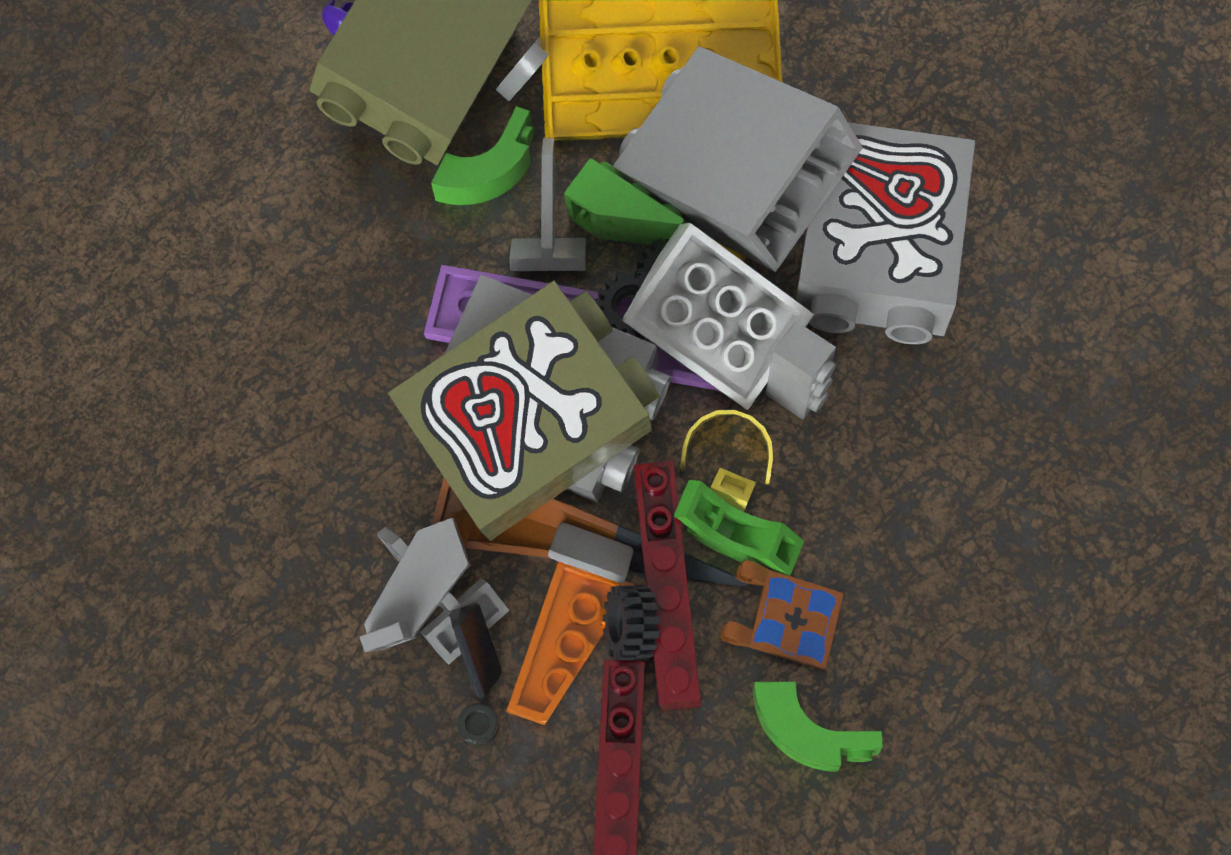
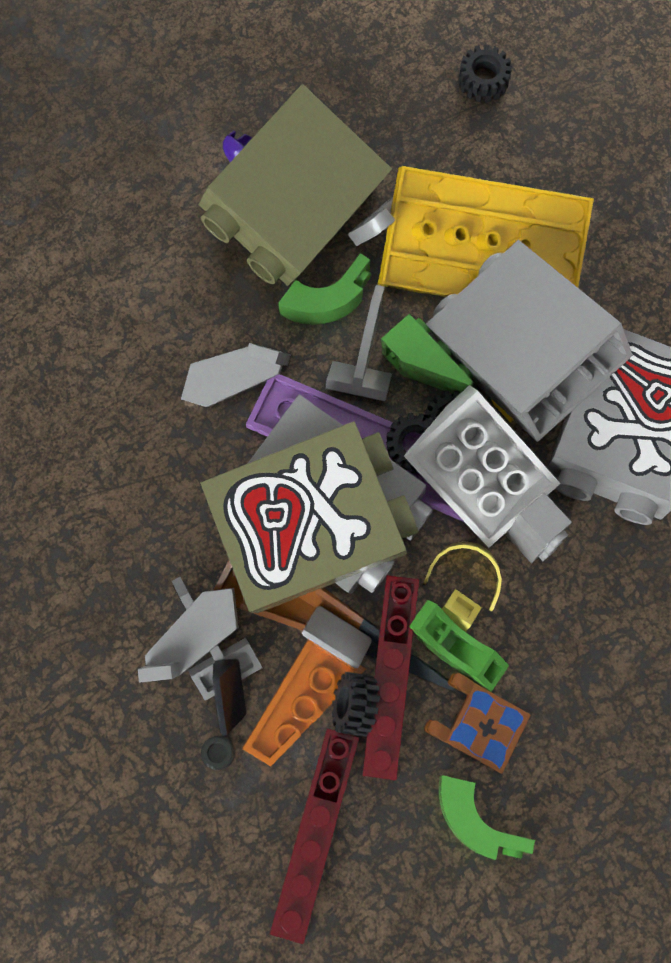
camera: 10 degrees right, 5 degrees up
none -> light grey piece [181,343,291,407]

